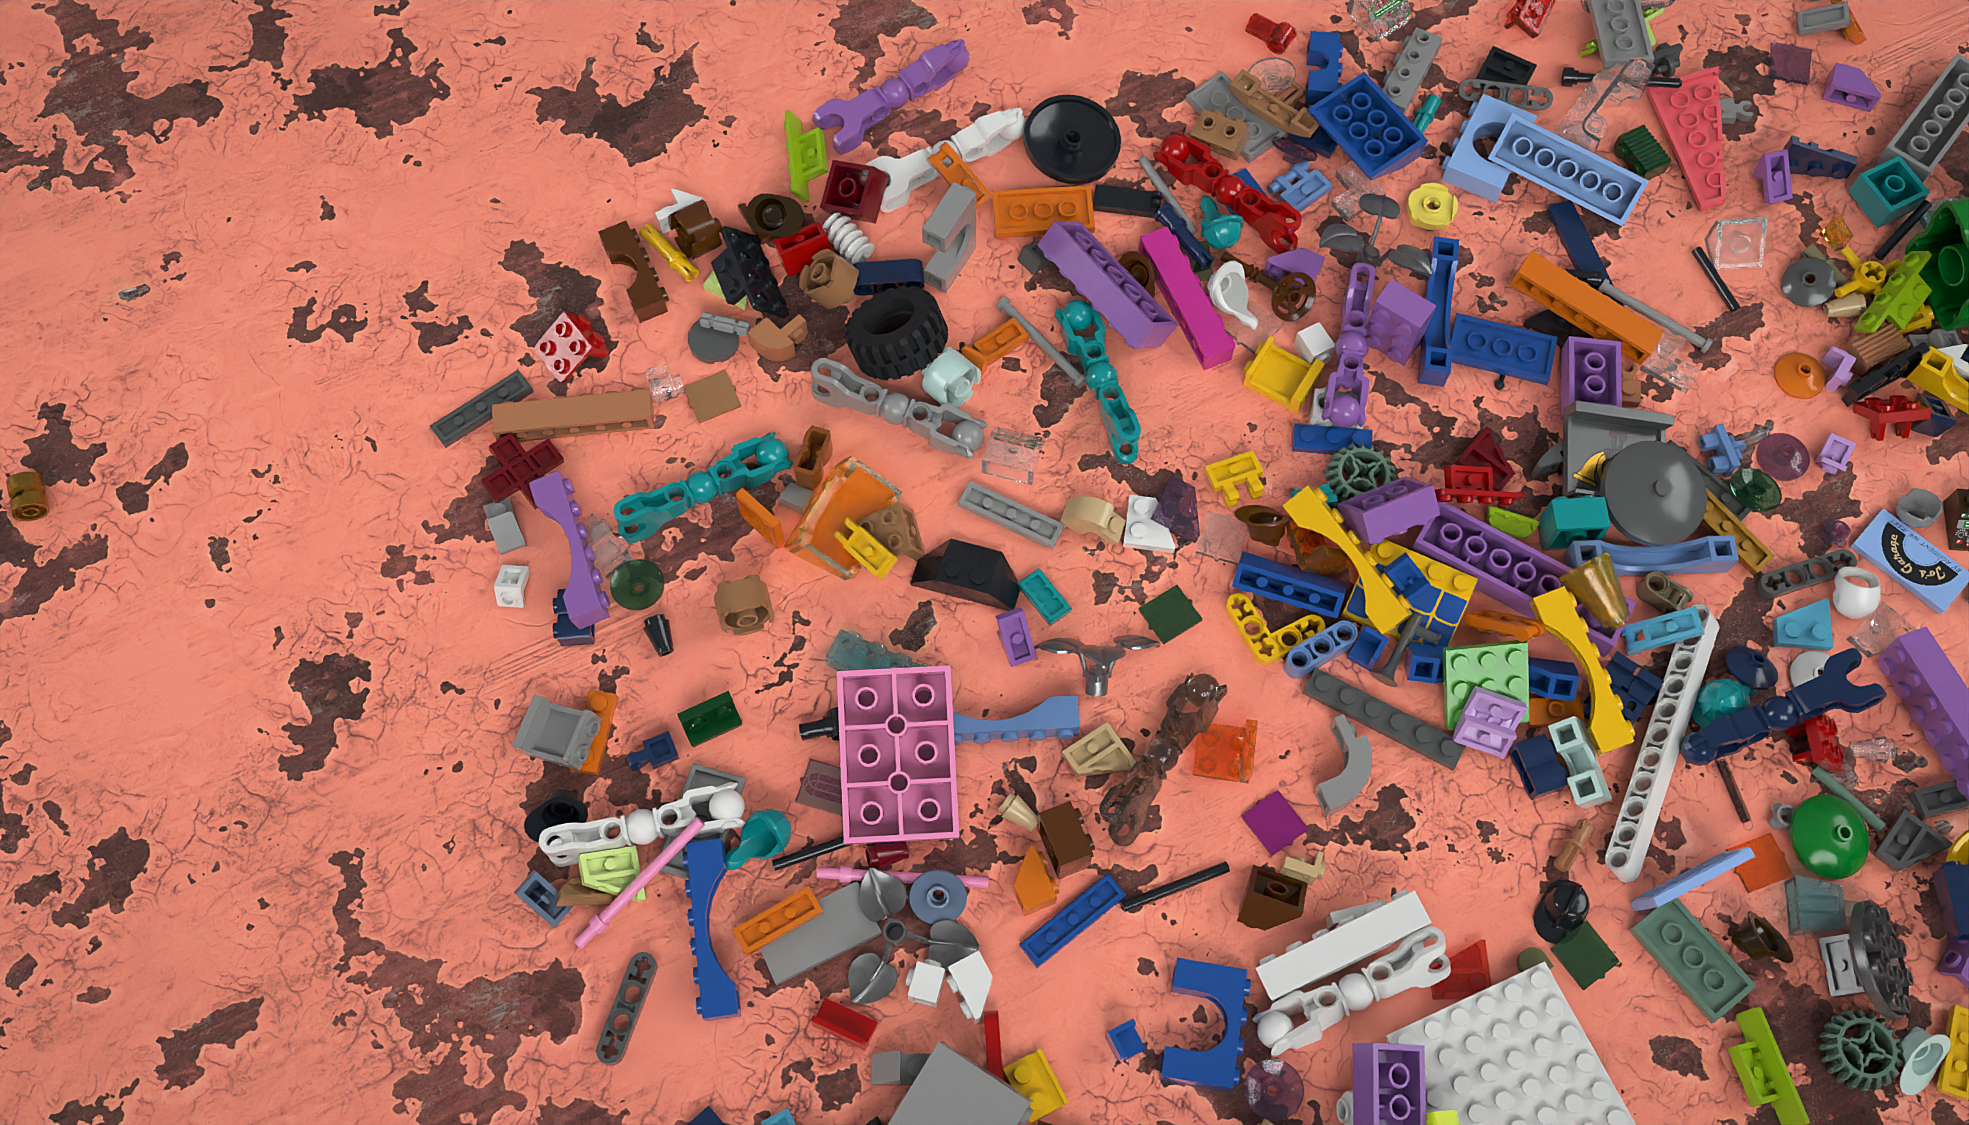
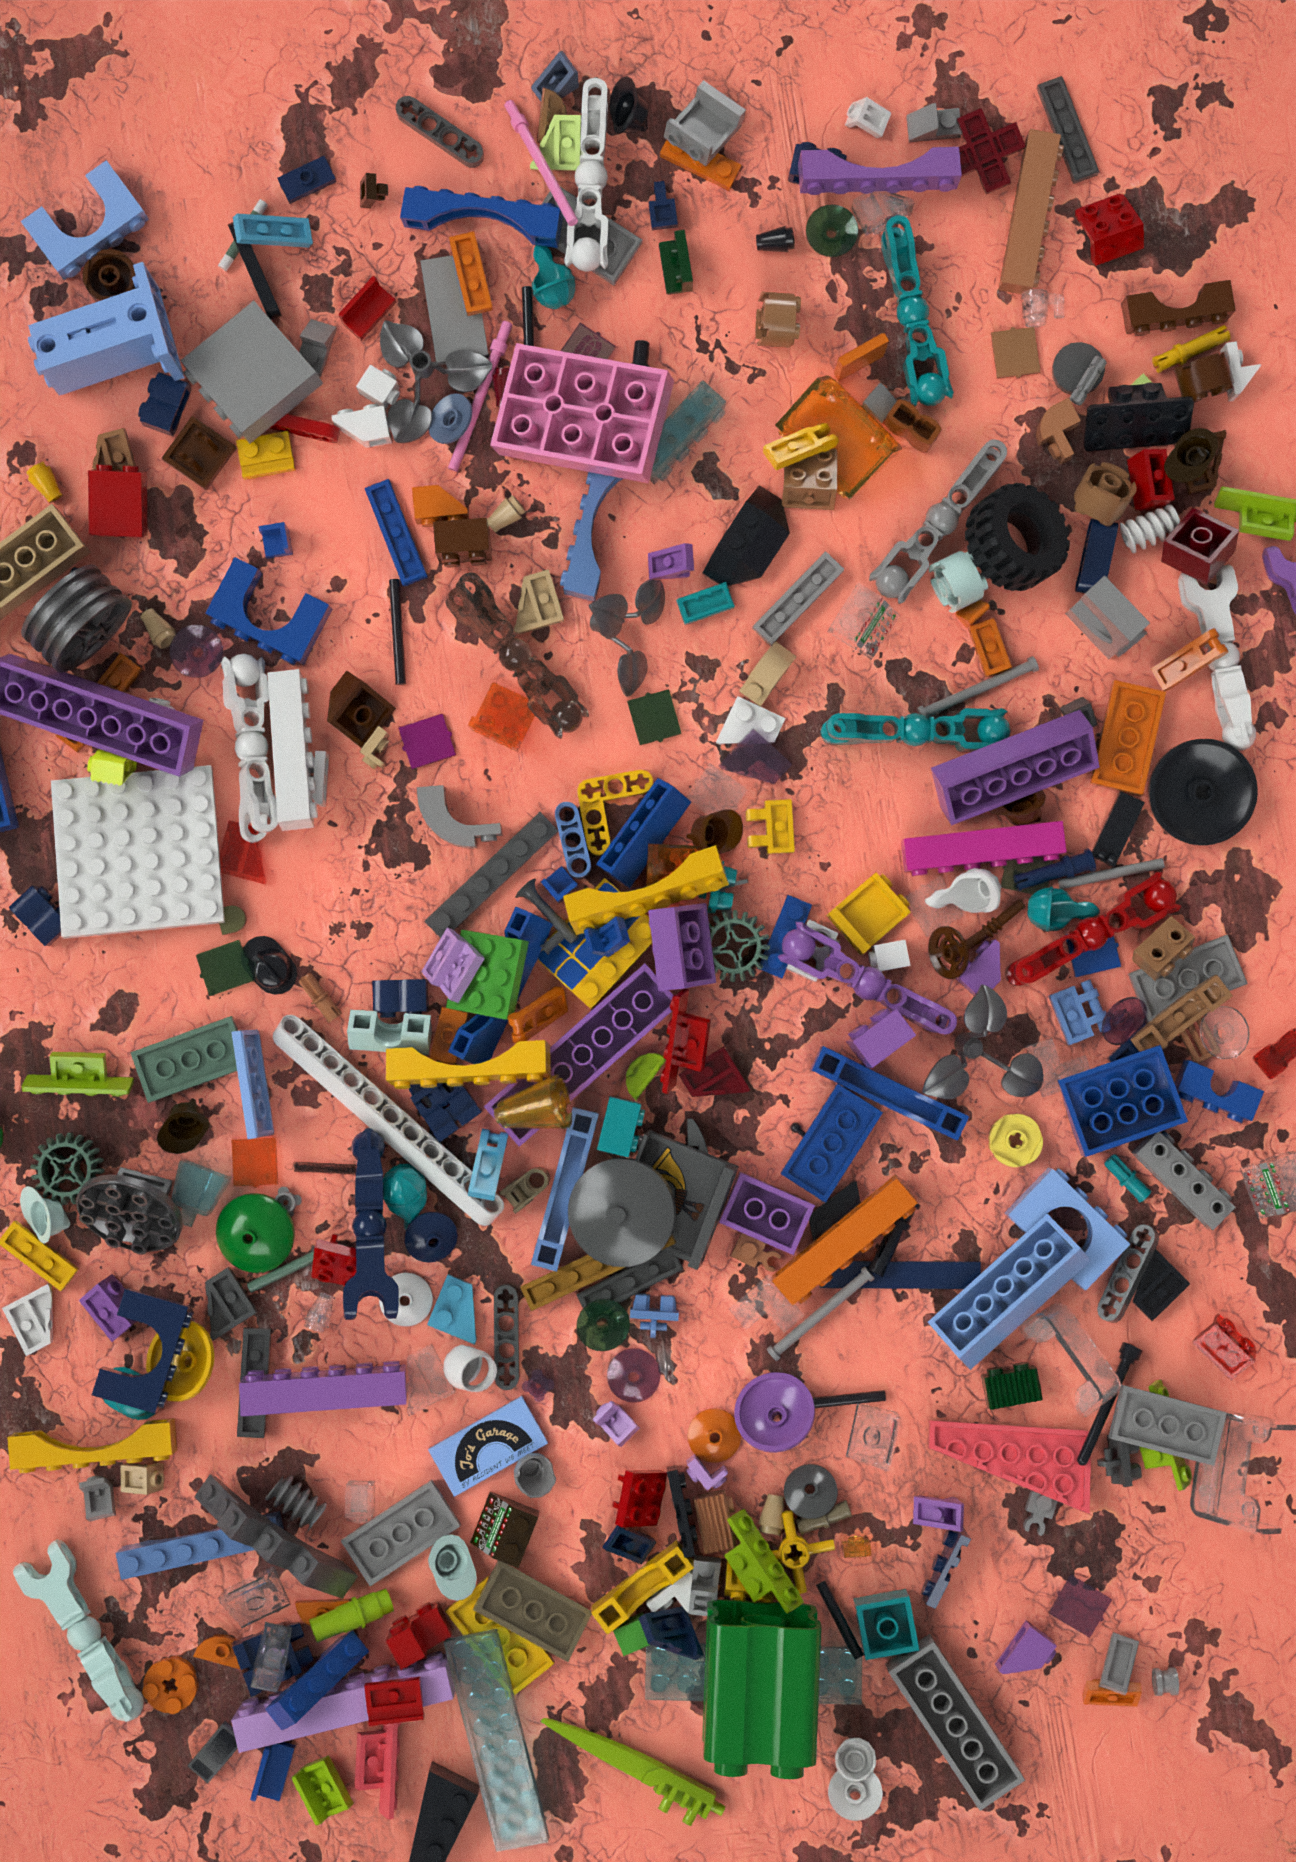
camera: 105 degrees right, 20 degrees up
none -> dark brown tile [360,173,388,209]
none -> medium lavender dish [734,1372,815,1453]

